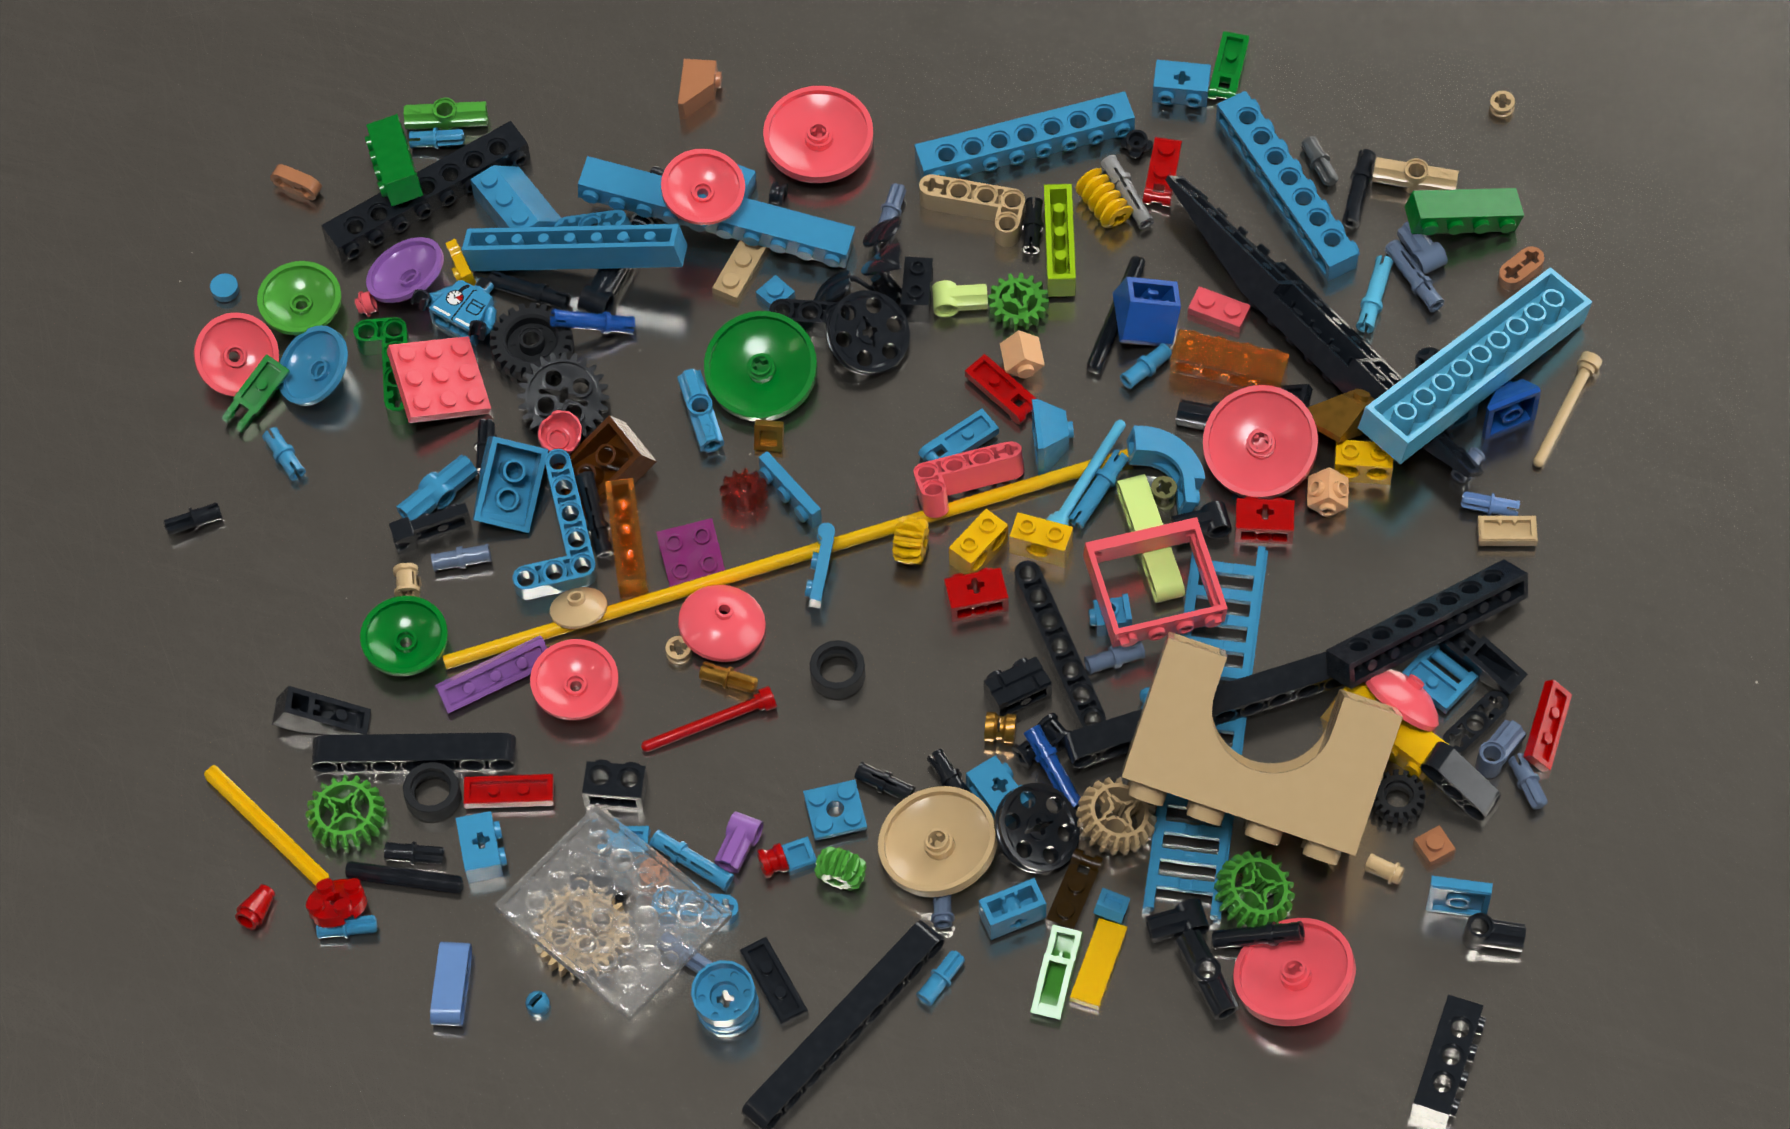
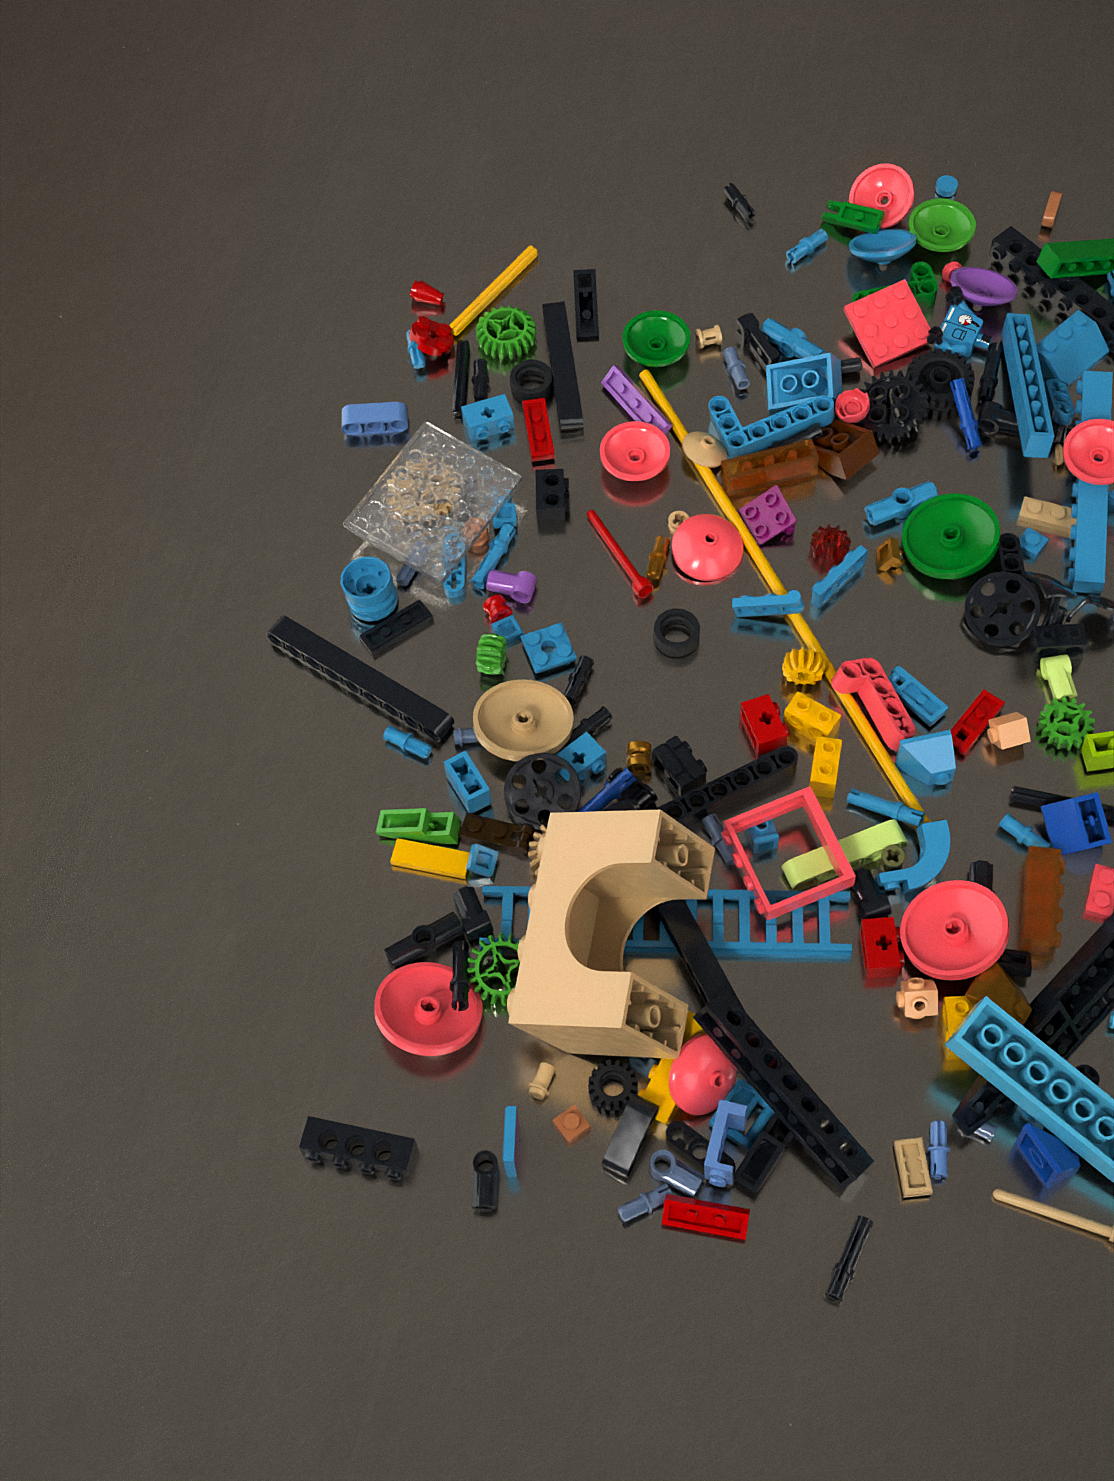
camera: 85 degrees right, 0 degrees up
yellow plate [445,239,476,286] -> none
dark azure hinge [525,991,551,1017] -> none
medium azure piece [1046,419,1126,526] -> none
none -> medium blue panel [704,1100,747,1187]
none -> black pin [825,1215,873,1302]

